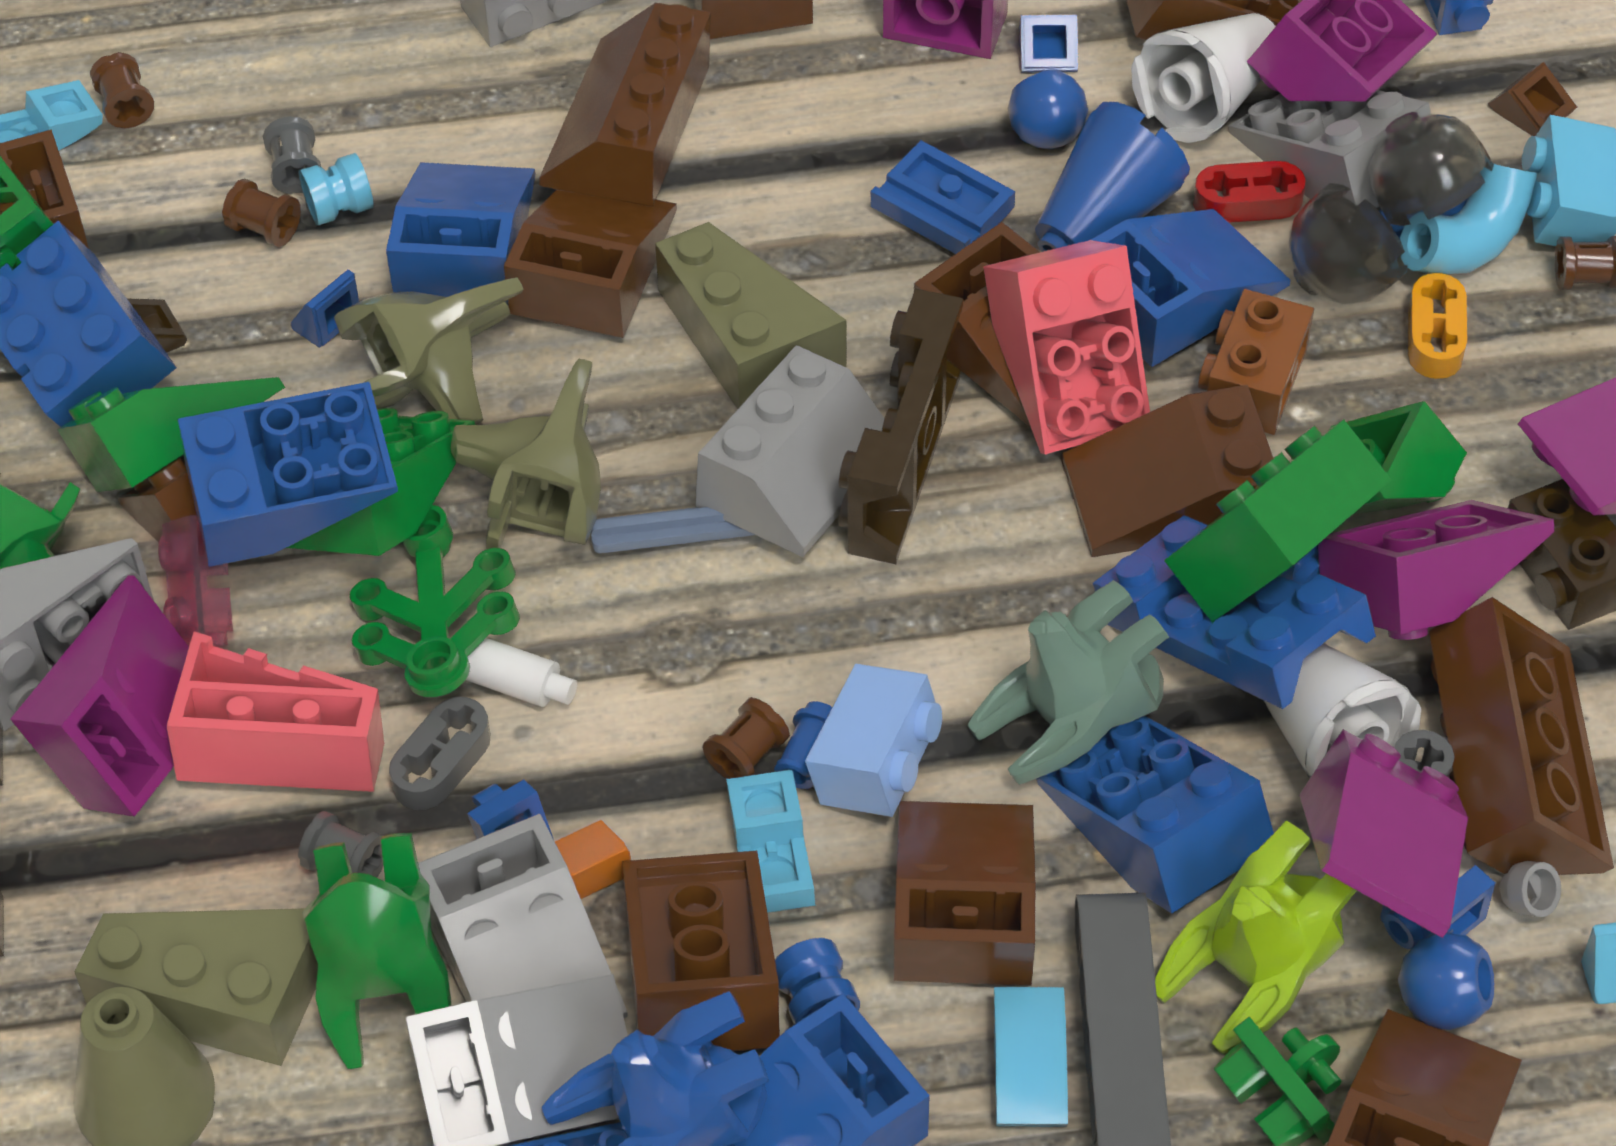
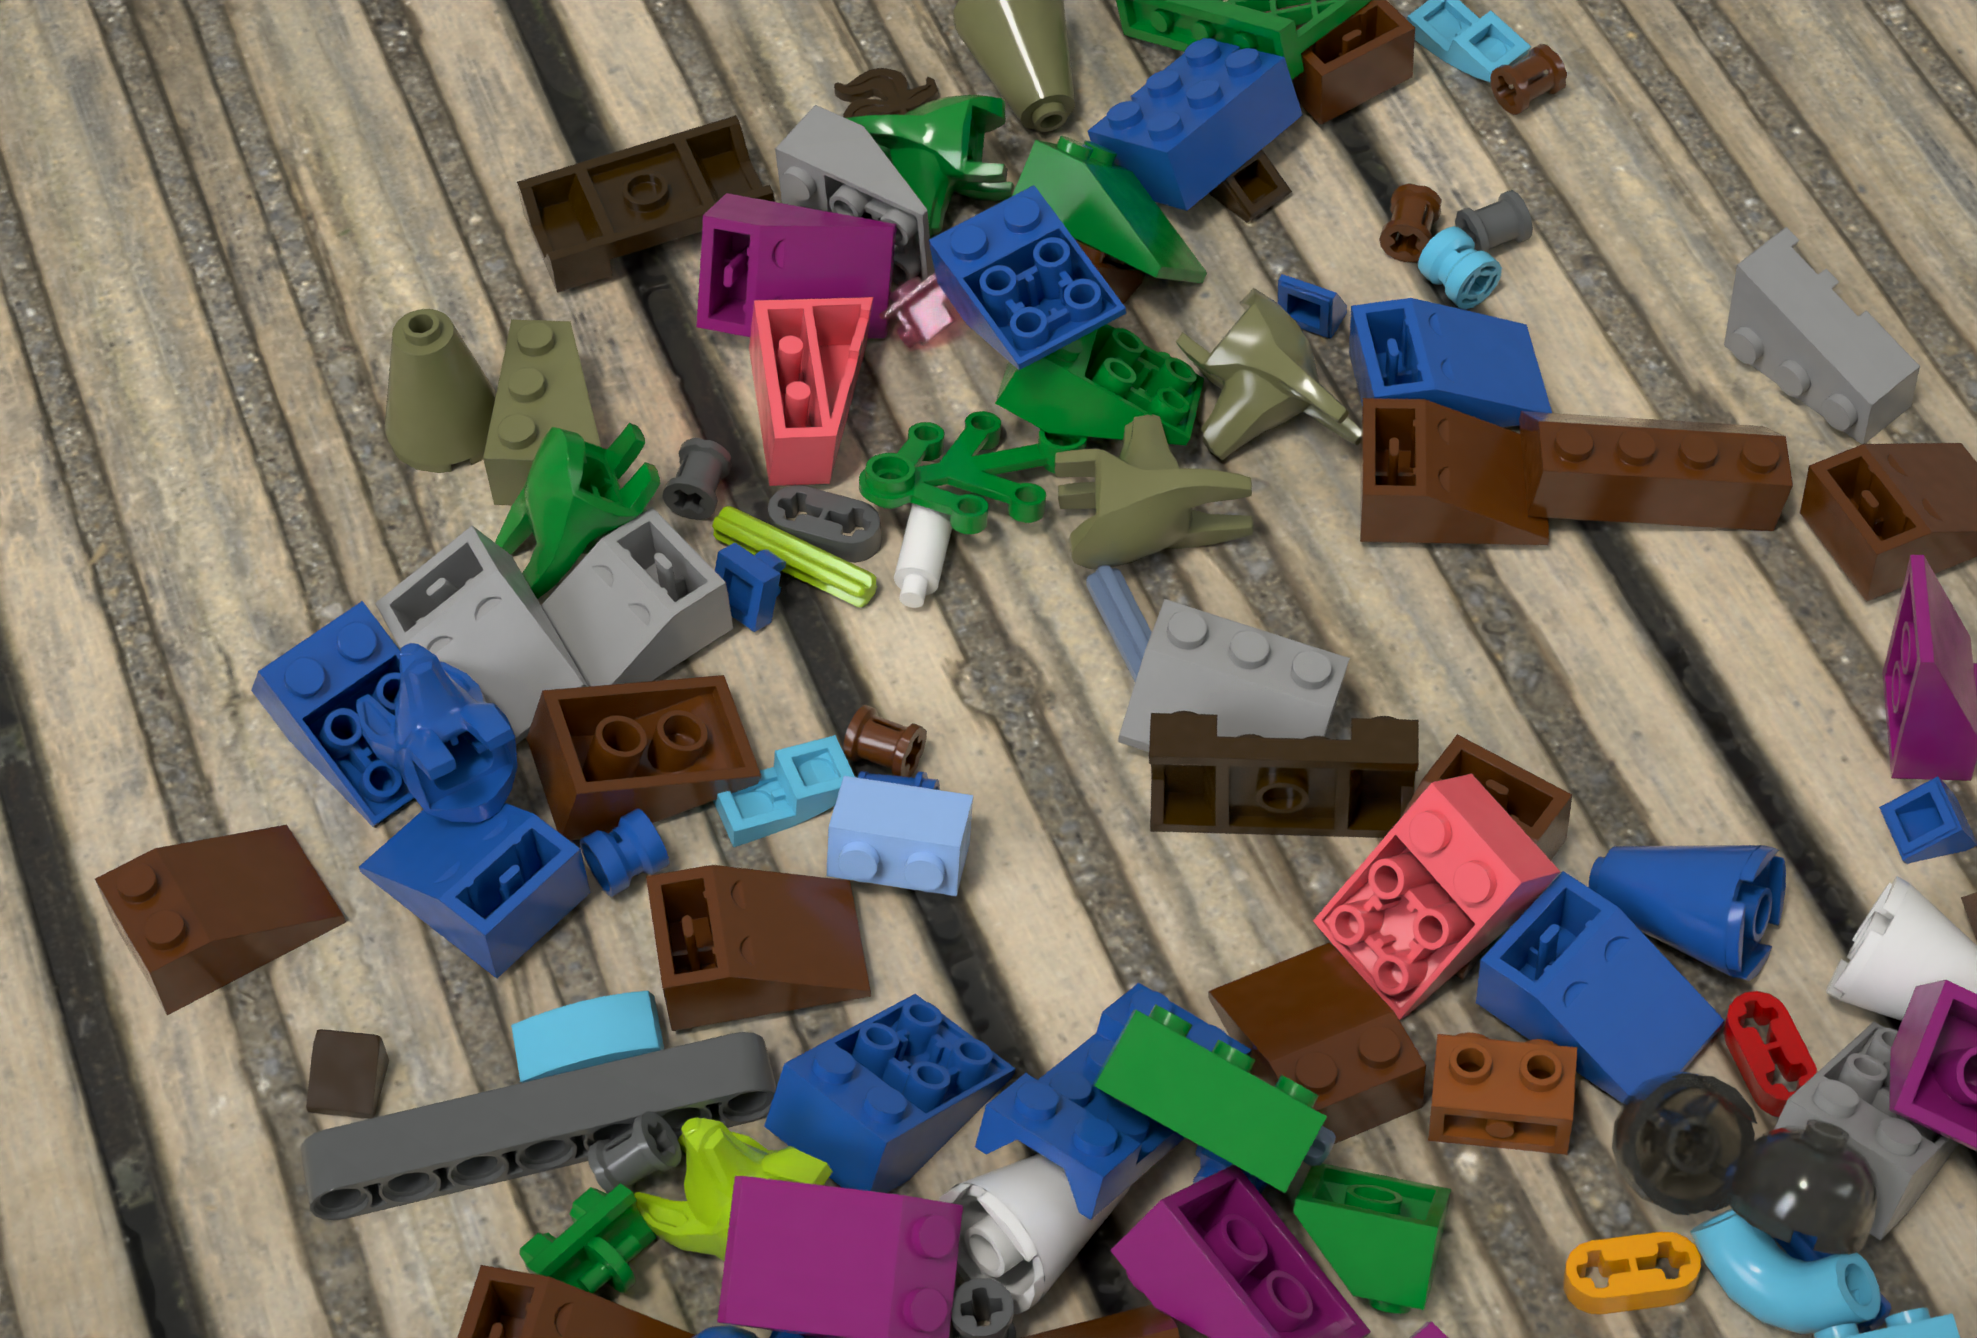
camera: 80 degrees right, 0 degrees up
orange slope [555,820,631,899] -> none
olive wedge [655,222,847,409] -> none
blue plate [870,140,1015,254] -> none
sand green piece [968,580,1169,785] -> none
blue piece [1007,69,1088,150] -> none
none -> dark grey bush [588,1111,682,1194]
none -> lime axle [712,506,877,607]

